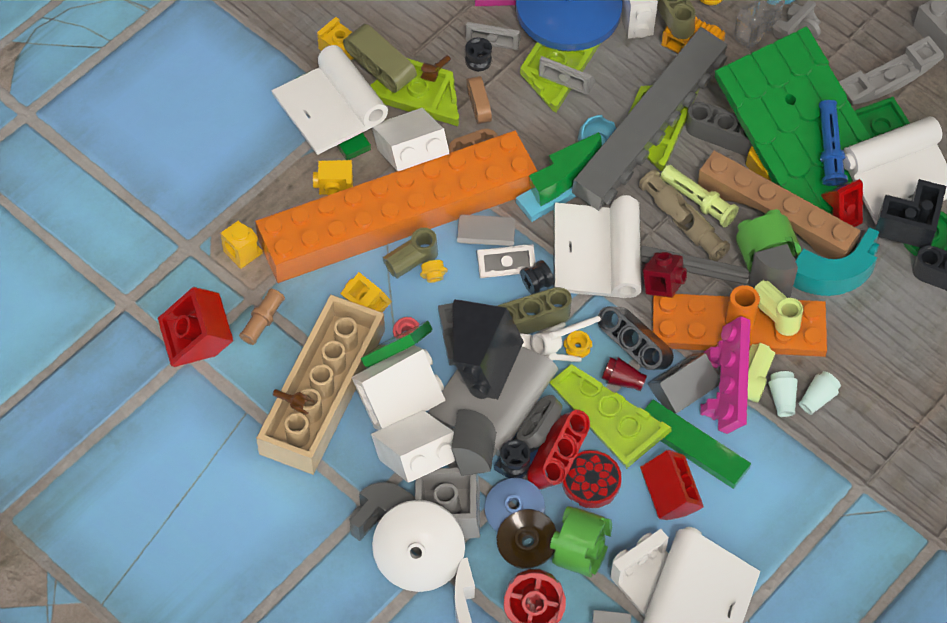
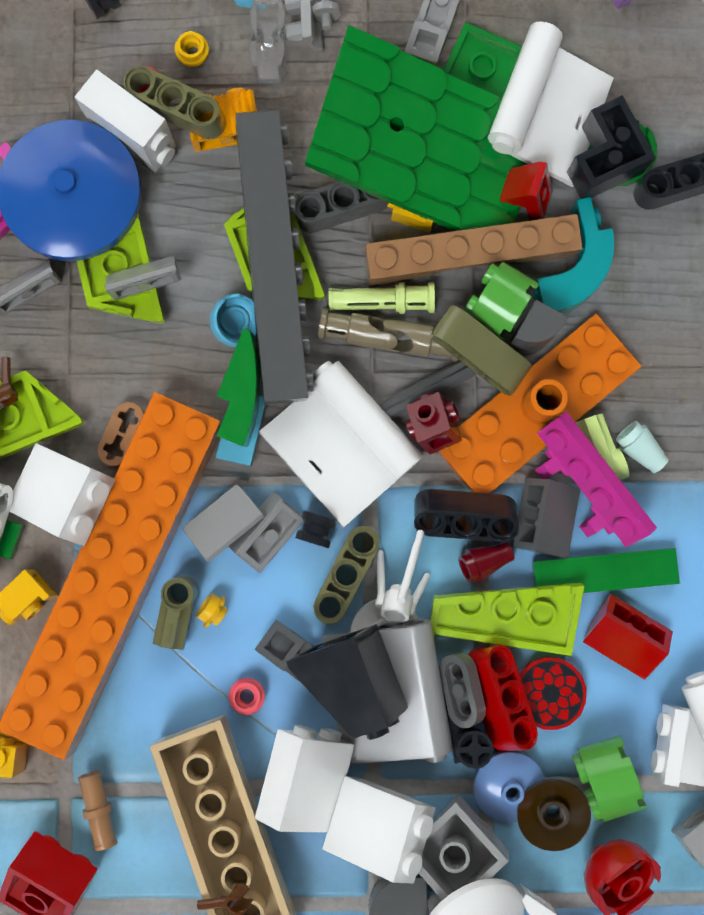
camera: 45 degrees left, 25 degrees up
yellow brick [340,272,392,313] -> none
green tile [361,321,433,367] -> none
dark grey brick [451,409,497,476] -> none
black wheel [465,37,492,72] -> none
medium nougat beam [467,76,492,124] -> none
yellow plate [564,330,592,358] -> none
yellowish green piece [754,280,803,336] -> none
light aqua cone [799,371,841,415] -> none
blue pin [819,100,848,186] -> none
none -> olive beam [430,305,532,396]

